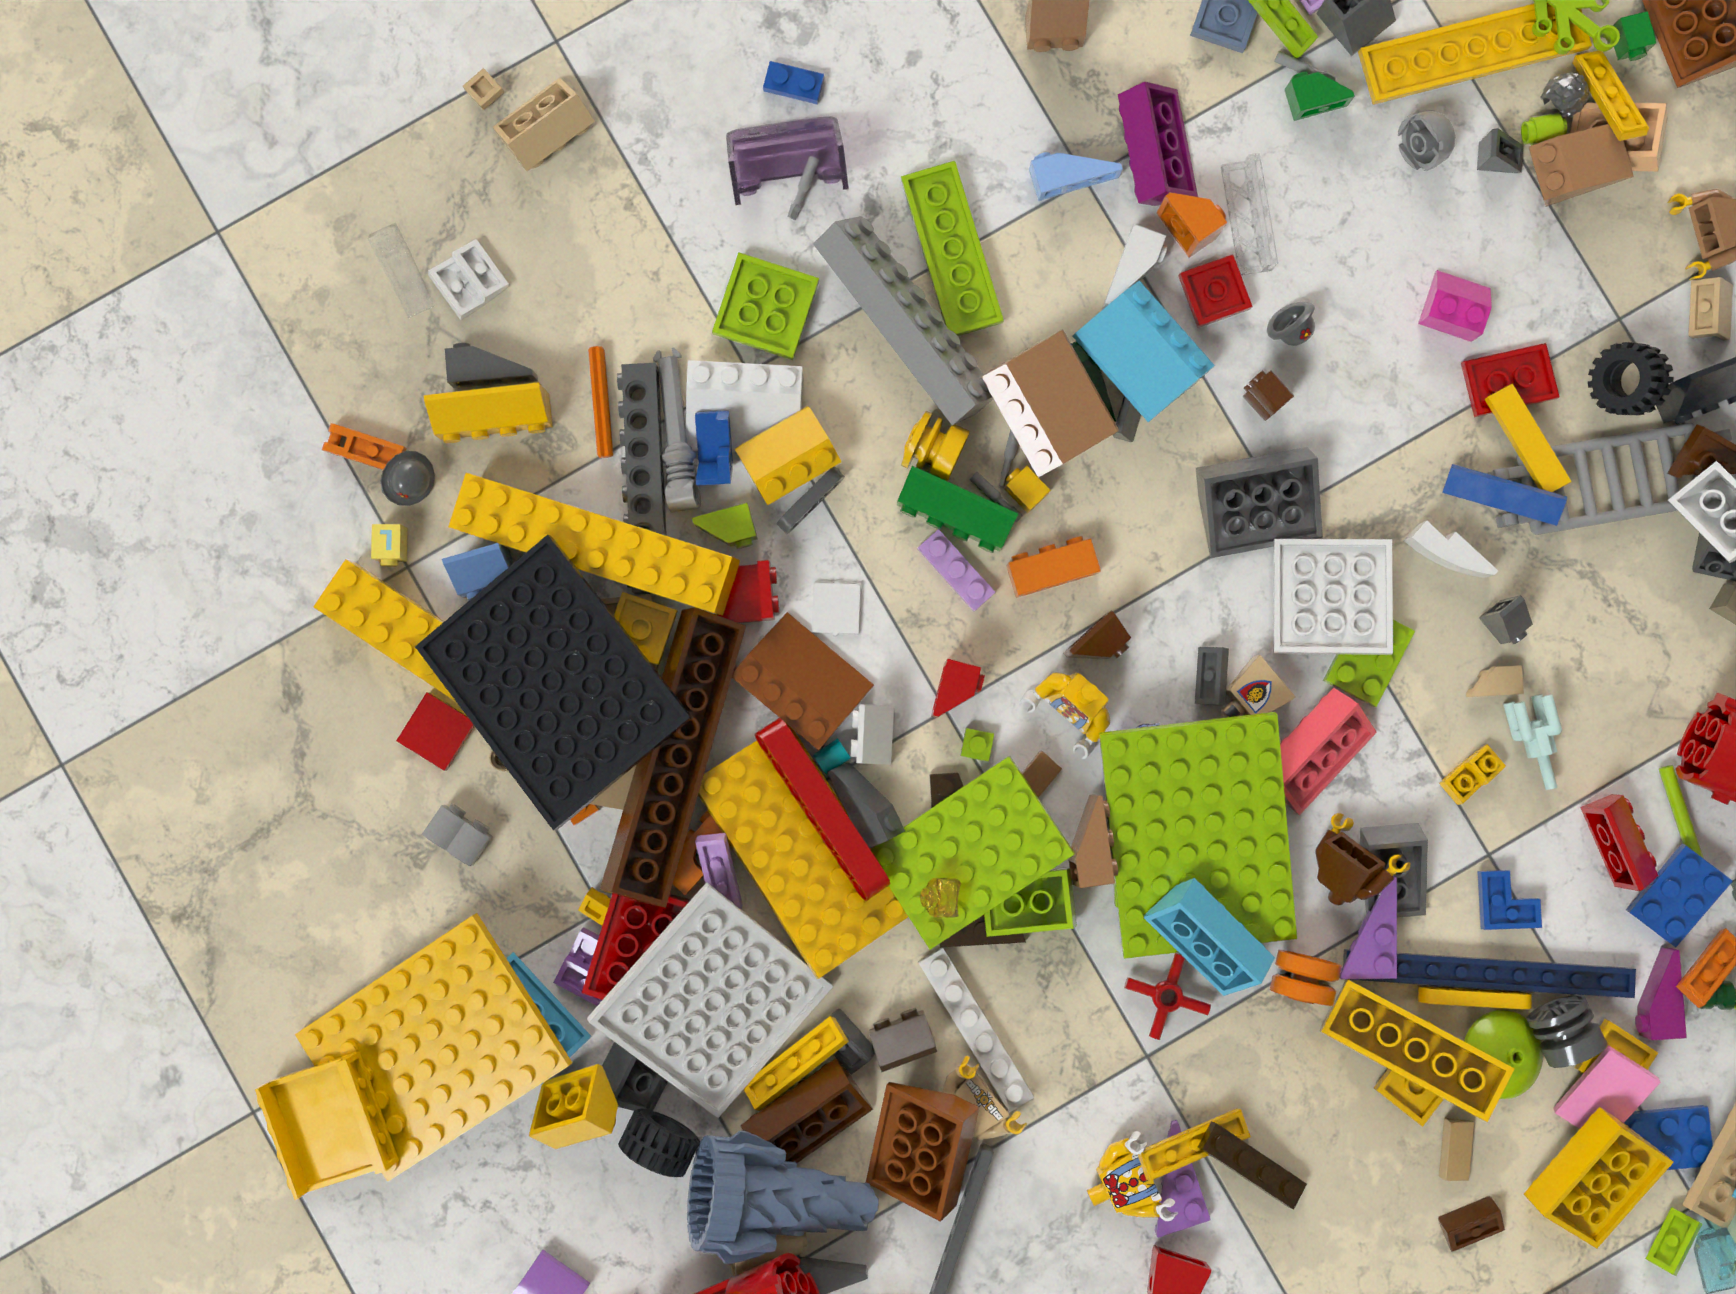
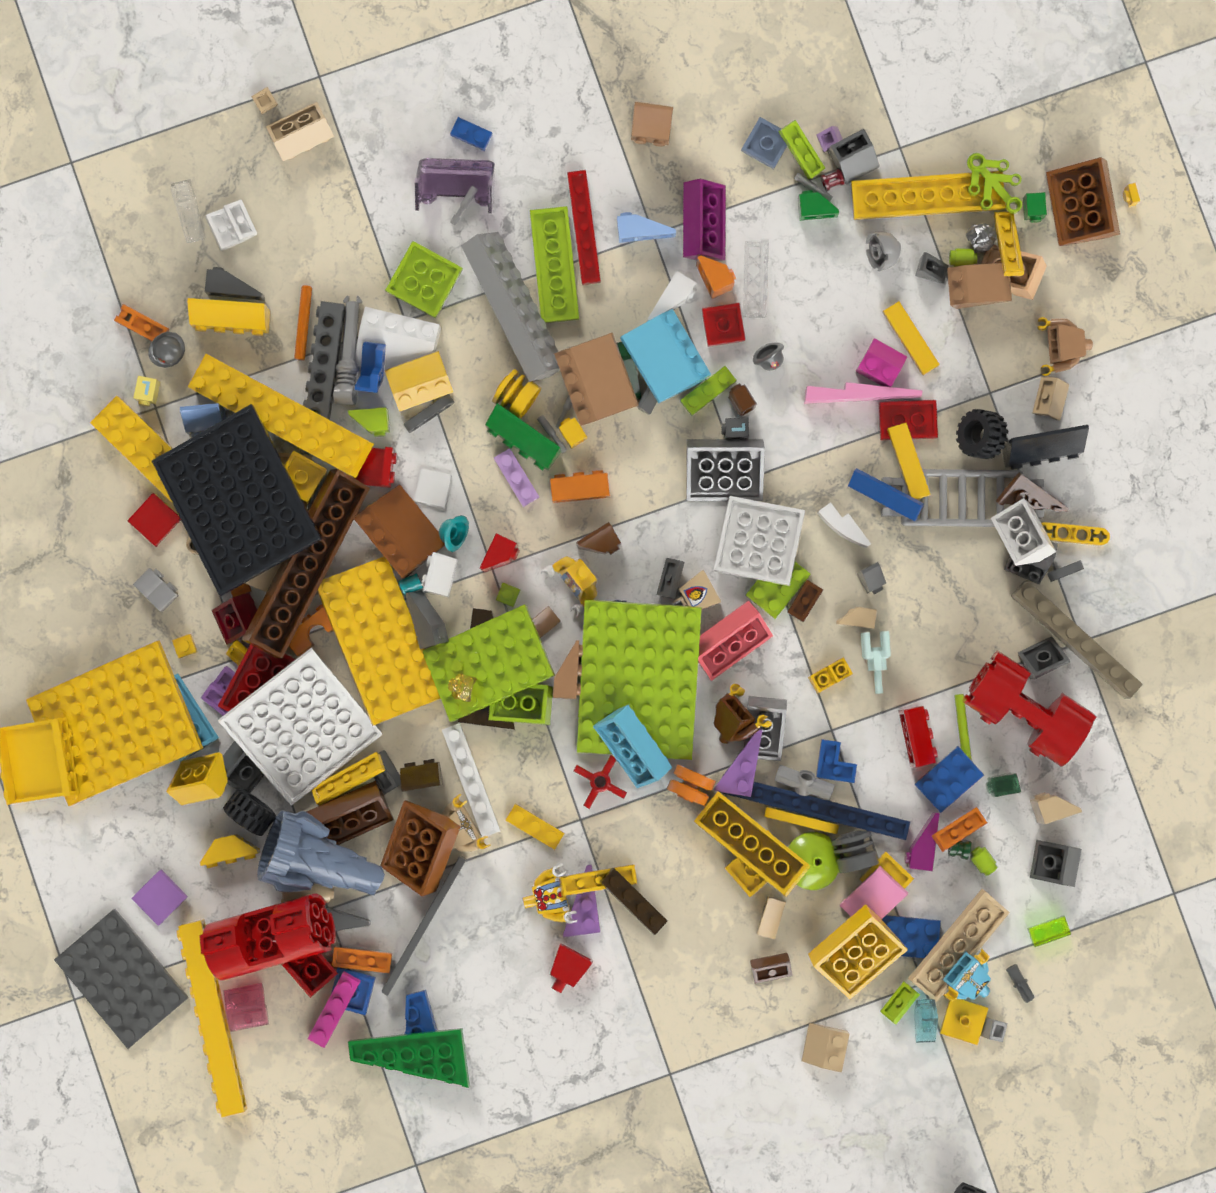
camera: 10 degrees right, 0 degrees up
lavender plate [695,833,743,910] -> none
red beam [755,718,891,901] -> none
none -> yellow plate [172,634,198,659]
none -> yellow slope [200,834,260,869]
none -> dark red slope [212,592,257,645]
none -> teal hat [439,515,469,552]
none -> yellow plate [505,803,565,850]
none -> red plate [567,170,601,285]
none -> lime plate [680,366,737,416]
none -> dark grey brick [721,417,749,439]
none -> light grey piece [775,765,835,801]
none -> reddish brown plate [787,580,824,622]
none -> bright pink slope [804,382,923,404]
none -> dark red bush [820,169,845,192]
none -> yellow tile [882,301,940,375]

